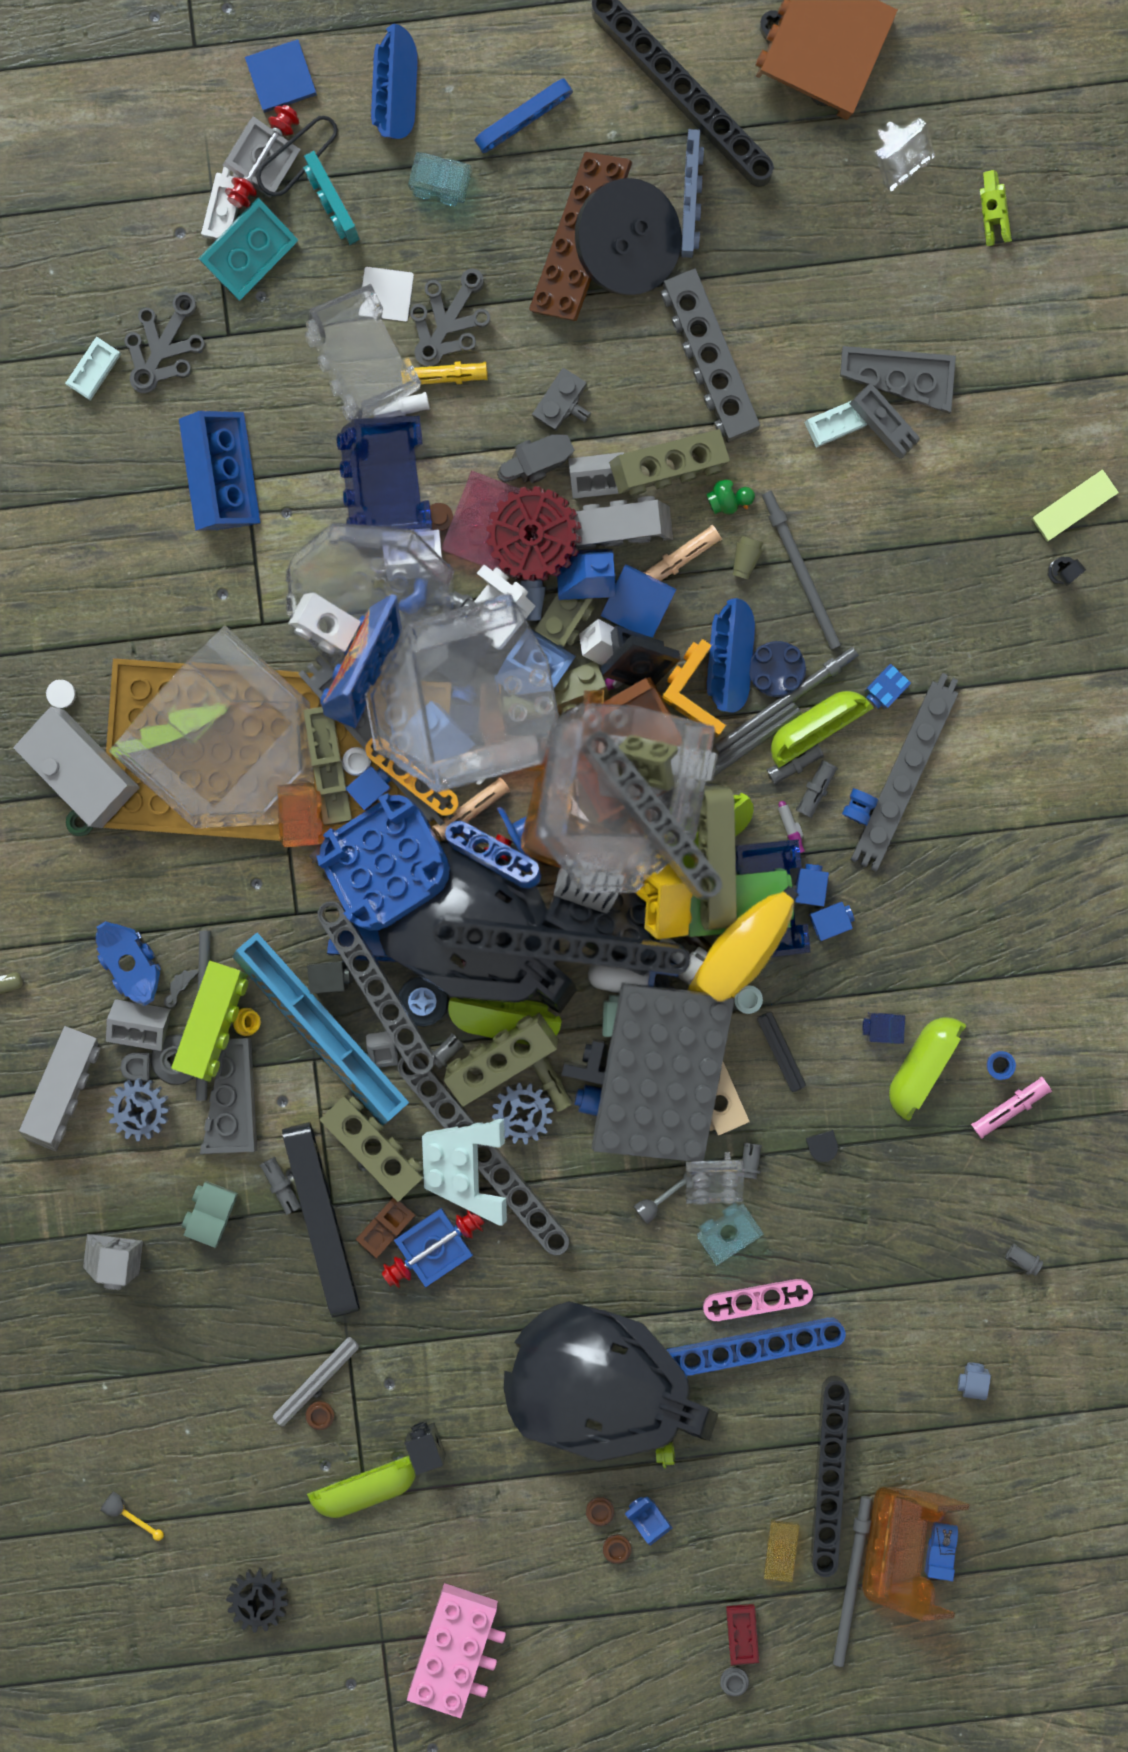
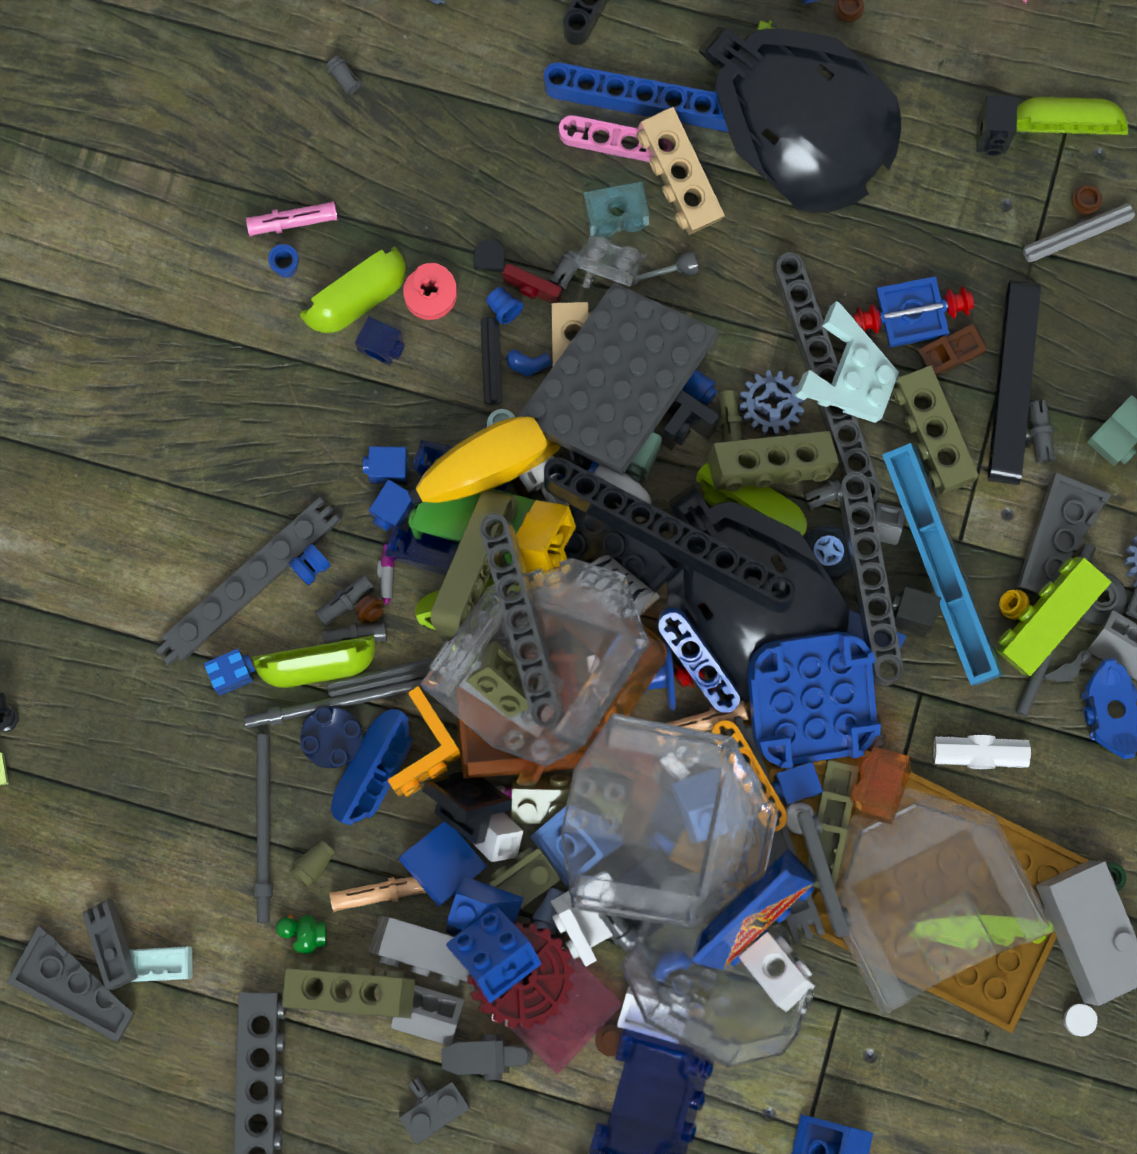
camera: 155 degrees left, 10 degrees down
none -> reddish brown plate [355,594,385,623]
none -> coral piece [403,263,457,320]
none -> blue bracket [446,907,542,1003]
none -> blue piece [486,287,523,325]
none -> dark red plate [503,263,562,304]
none -> blue arm [506,350,553,377]
none -> tan brick [636,107,725,235]
none -> dark grey plate [796,810,852,938]
none -> white piece [933,735,1031,769]

